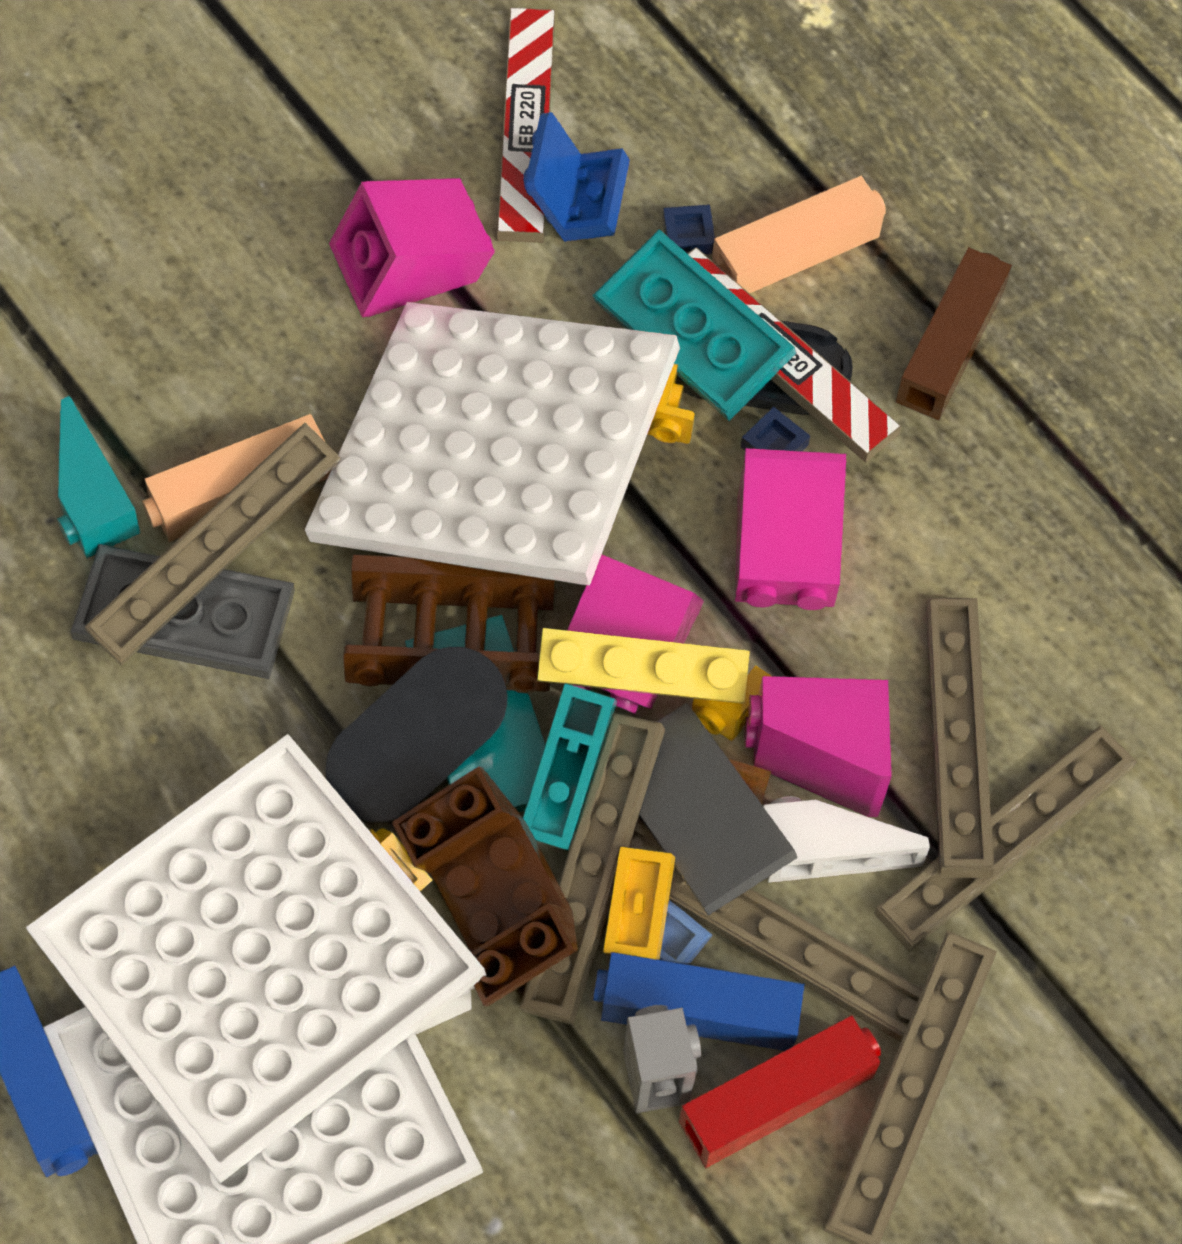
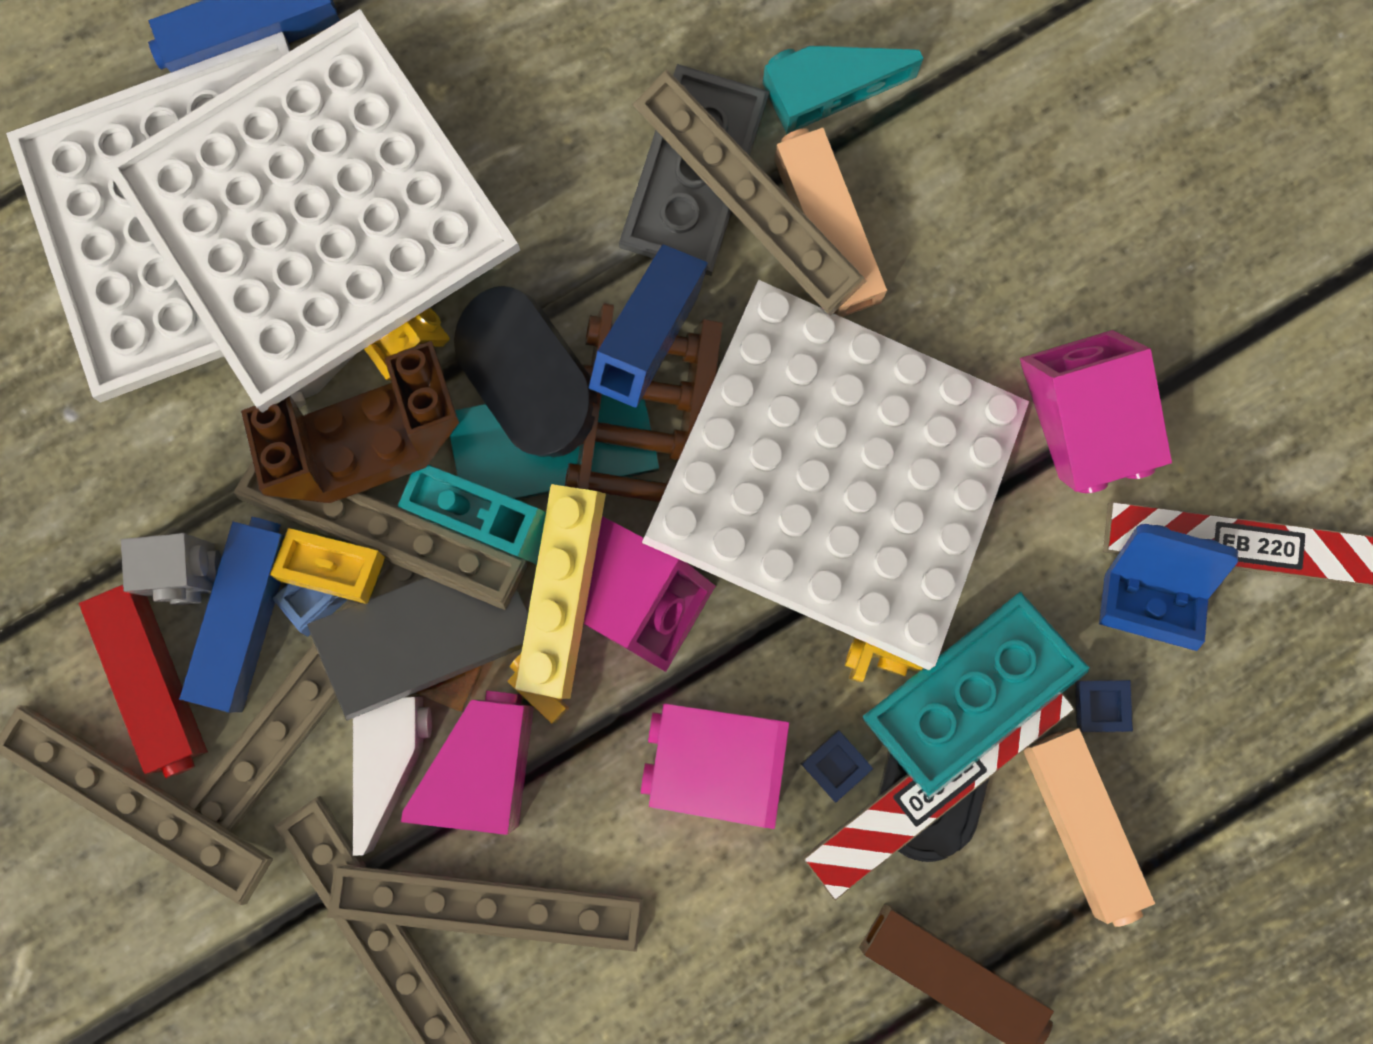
camera: 100 degrees right, 20 degrees up
none -> blue brick [589,244,708,408]

